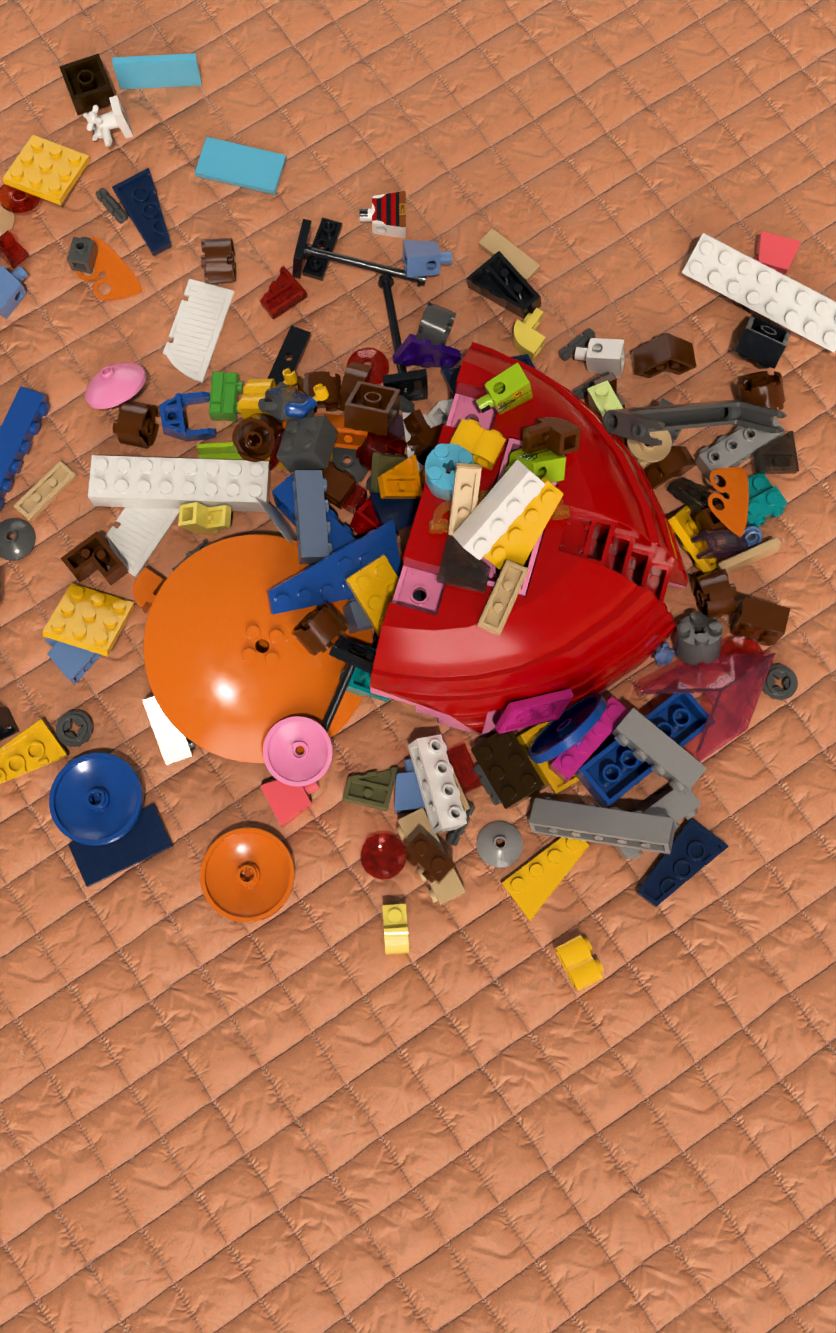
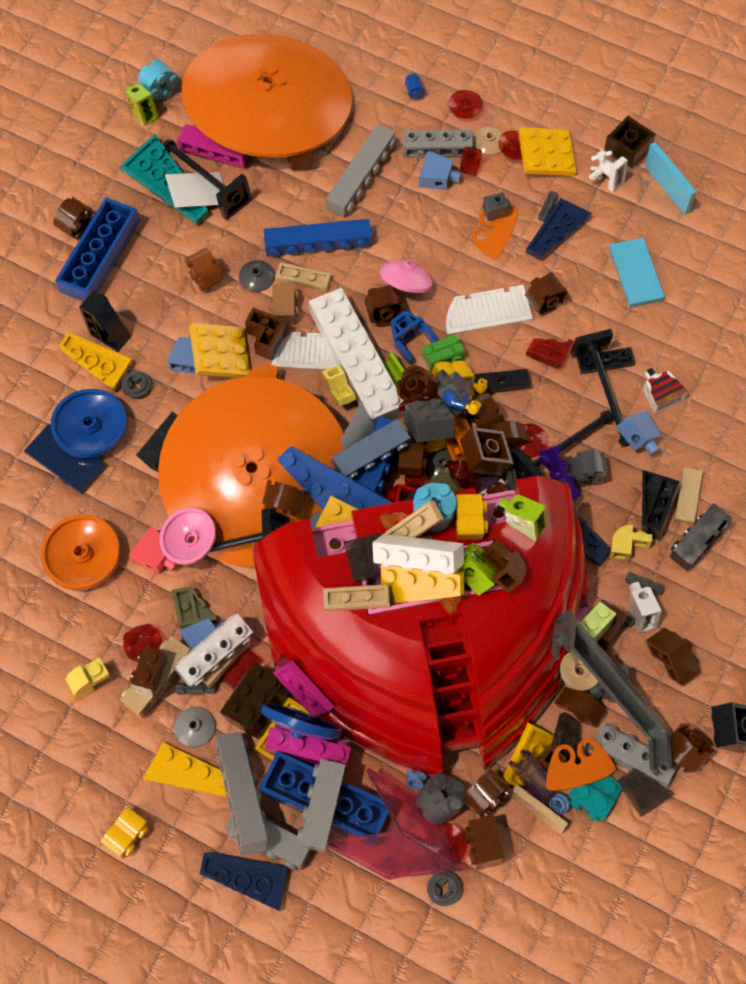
camera: 65 degrees right, 10 degrees down
none -> medium nougat brick [272,284,299,325]
none -> black wedge [670,503,732,572]

